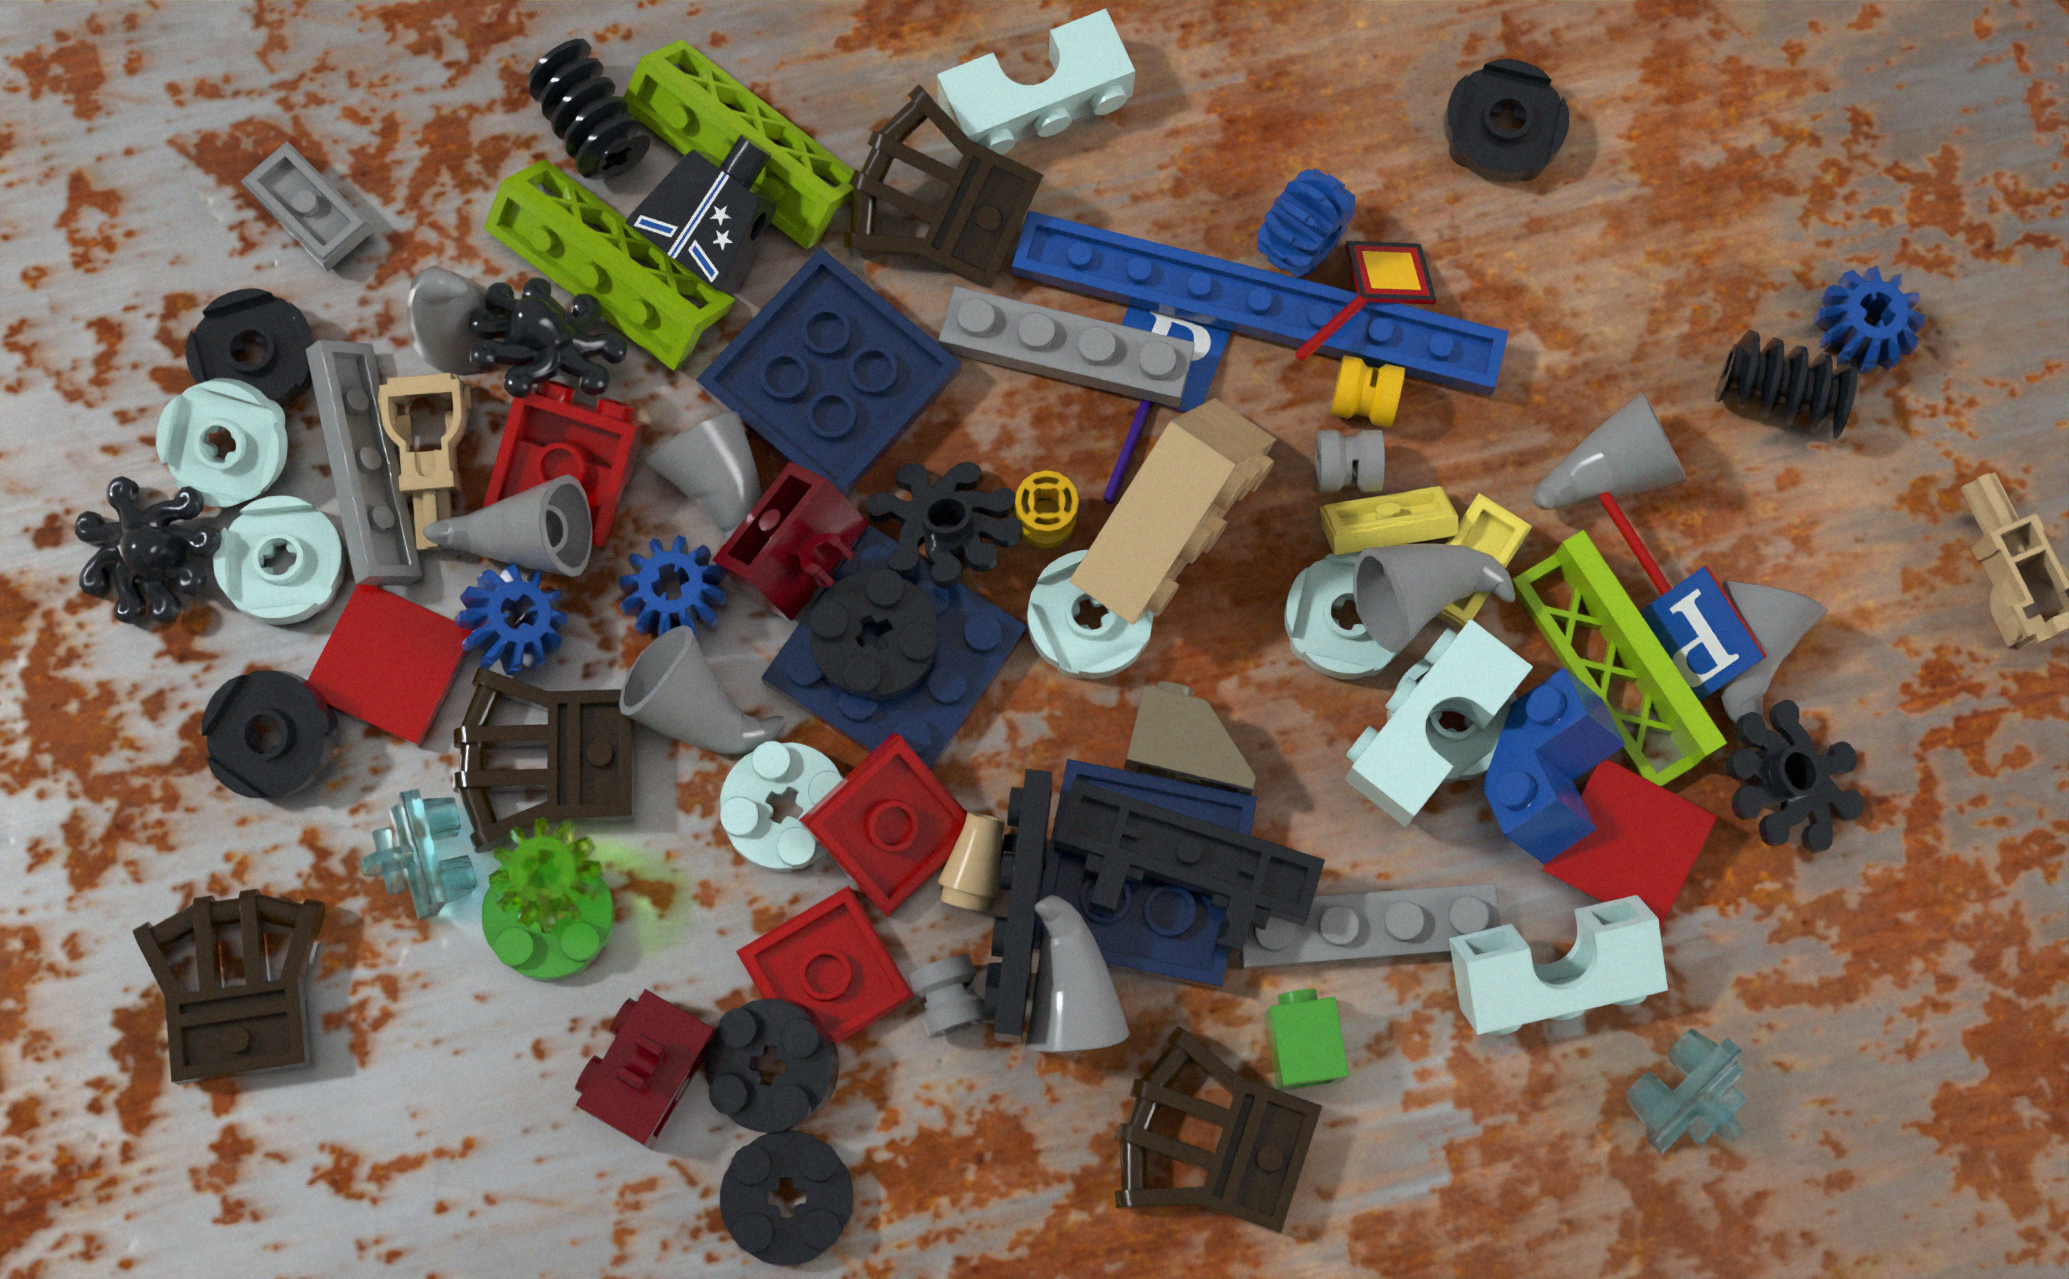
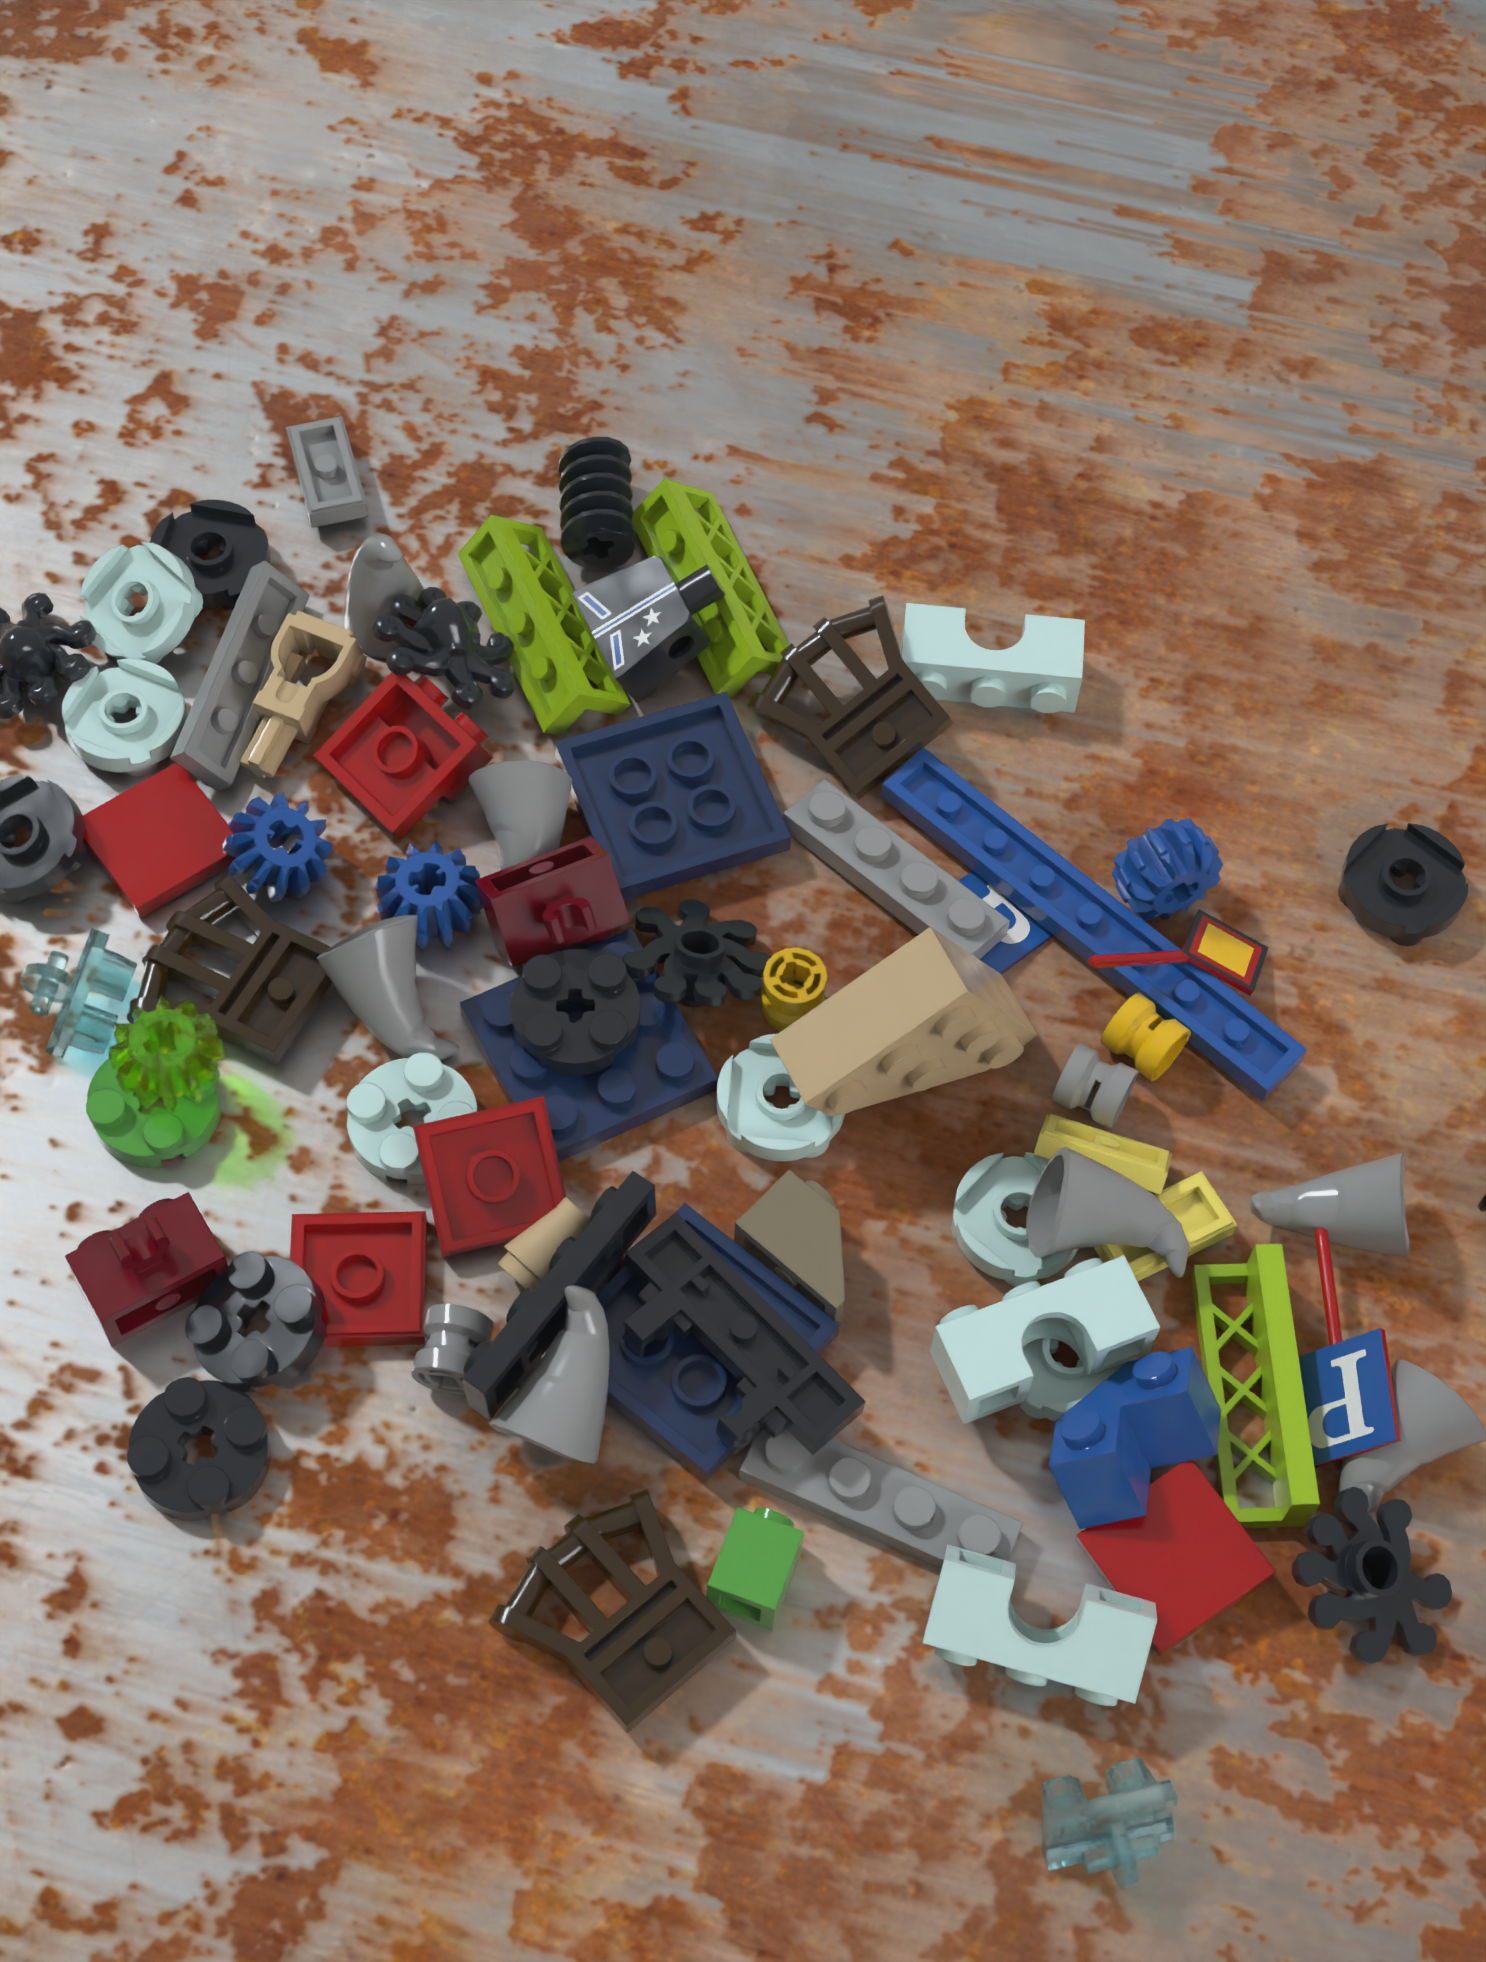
camera: 30 degrees right, 15 degrees down
light grey hat [423,474,592,577] -> none

